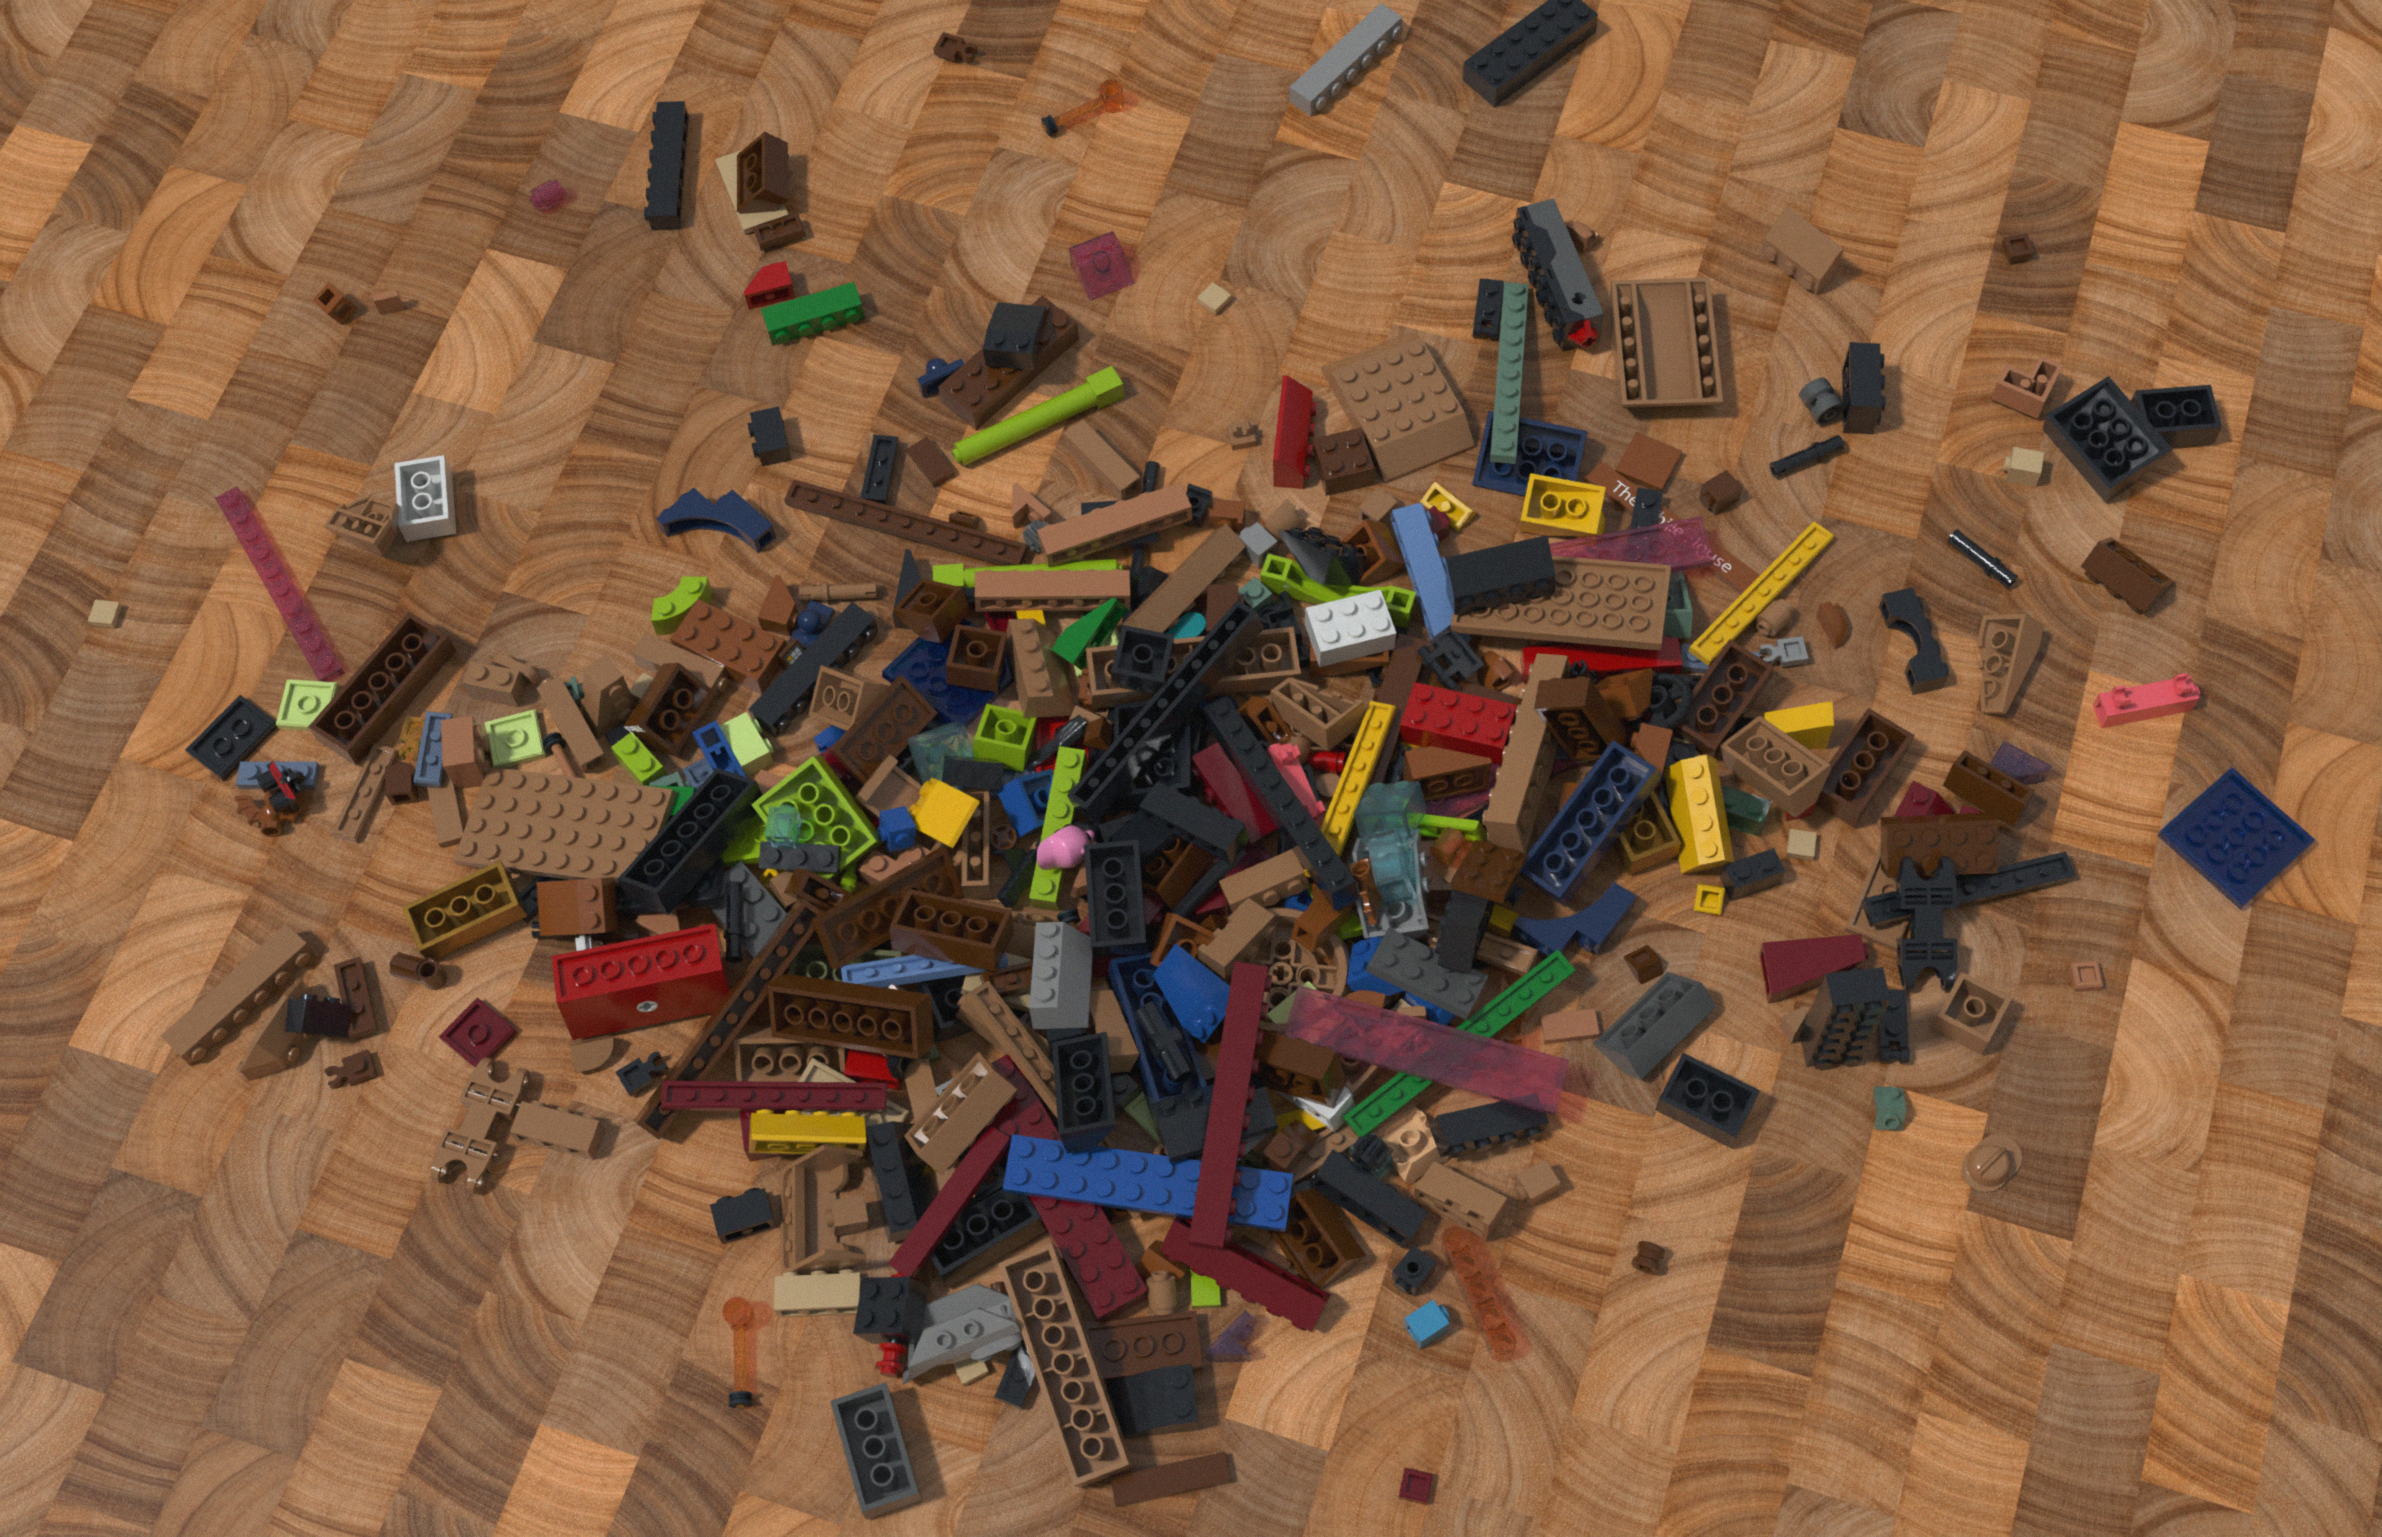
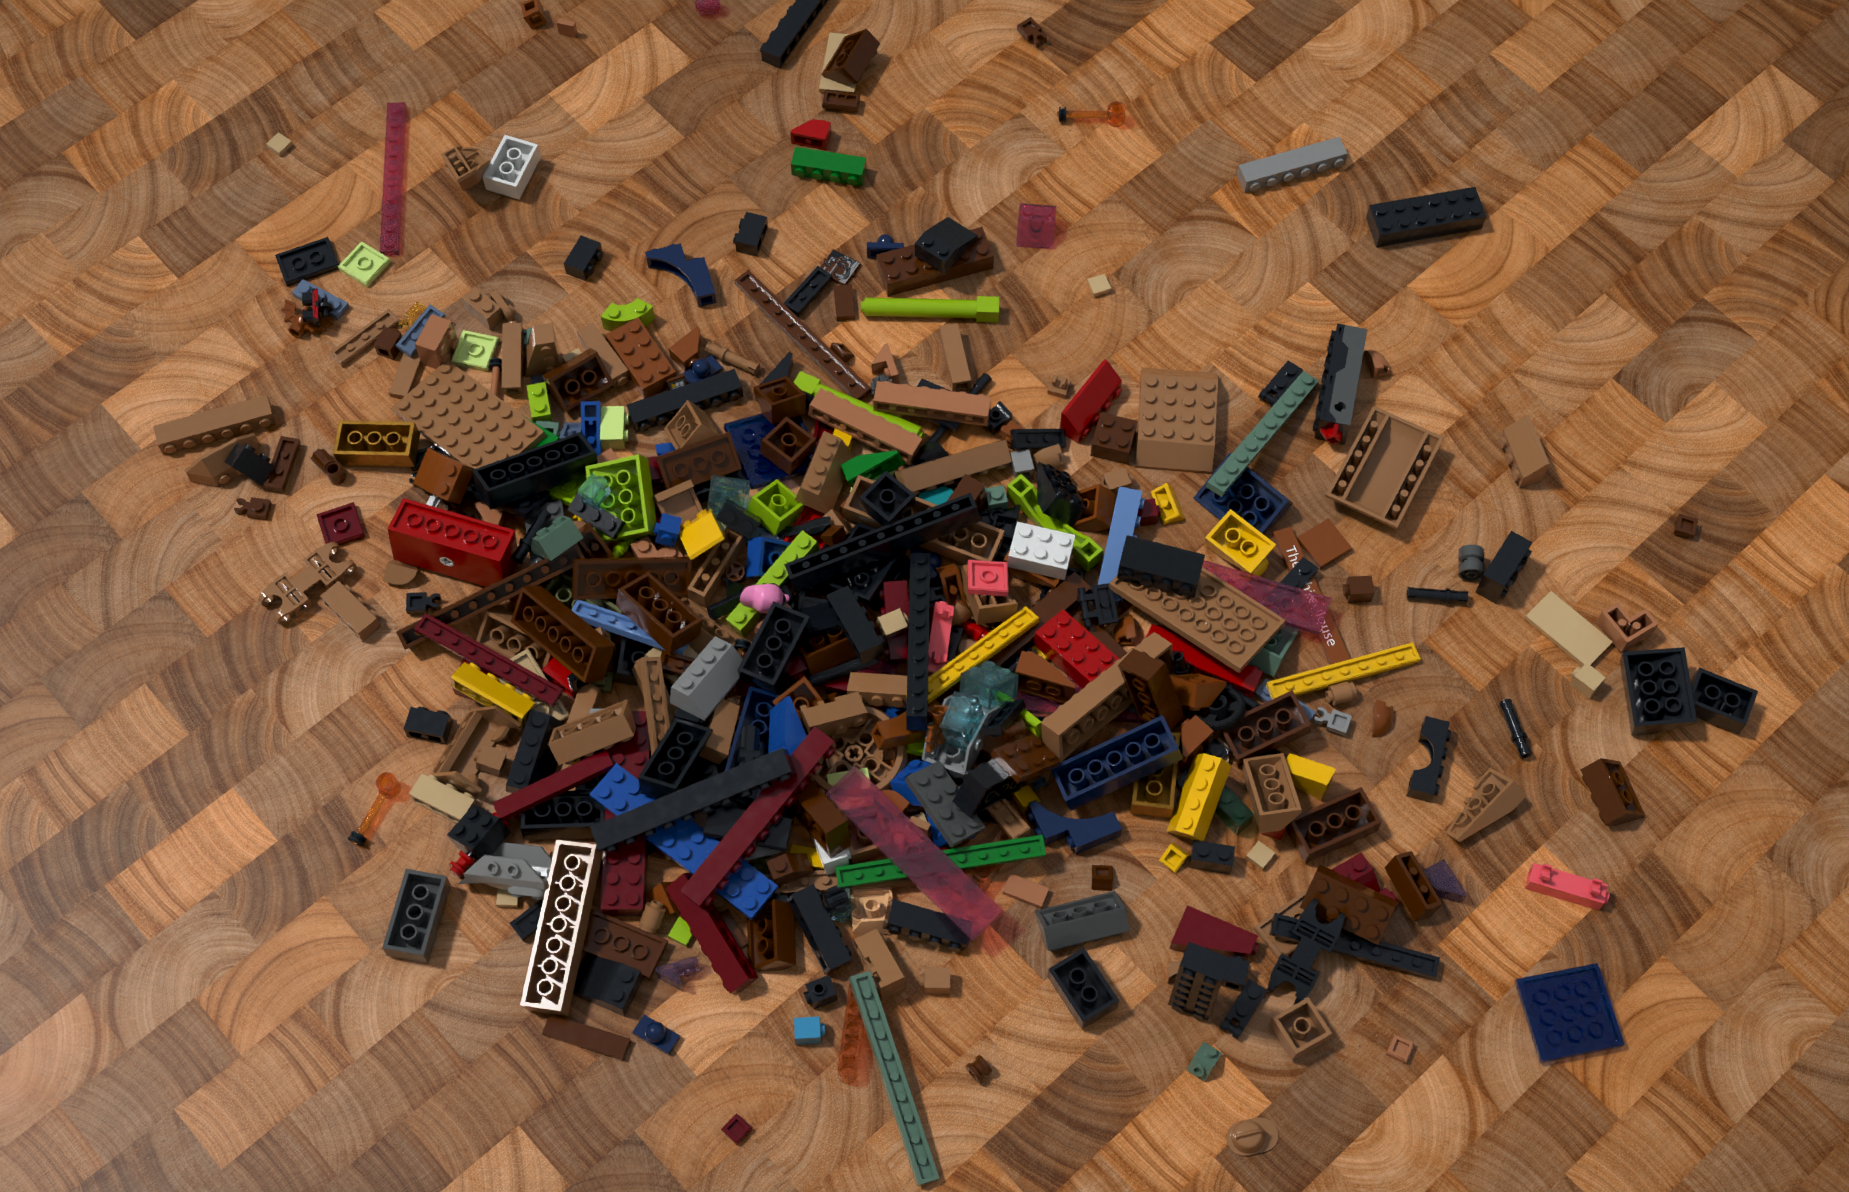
camera: 25 degrees right, 0 degrees up
reddish brown brick [308,612,456,766] -> none
none -> sand green slope [531,516,583,561]
none -> black brick [564,235,603,281]
none -> black brick [590,748,796,853]
none -> dark blue tile [632,1014,681,1055]
none -> piece [820,249,861,285]
none -> sand green plate [849,971,940,1186]
none -> tan brick [876,608,909,640]
none -> coral tile [967,560,1008,597]
none -> black plate [981,699,1026,737]
none -> black tile [1010,429,1066,449]
none -> tan tile [1524,591,1613,667]

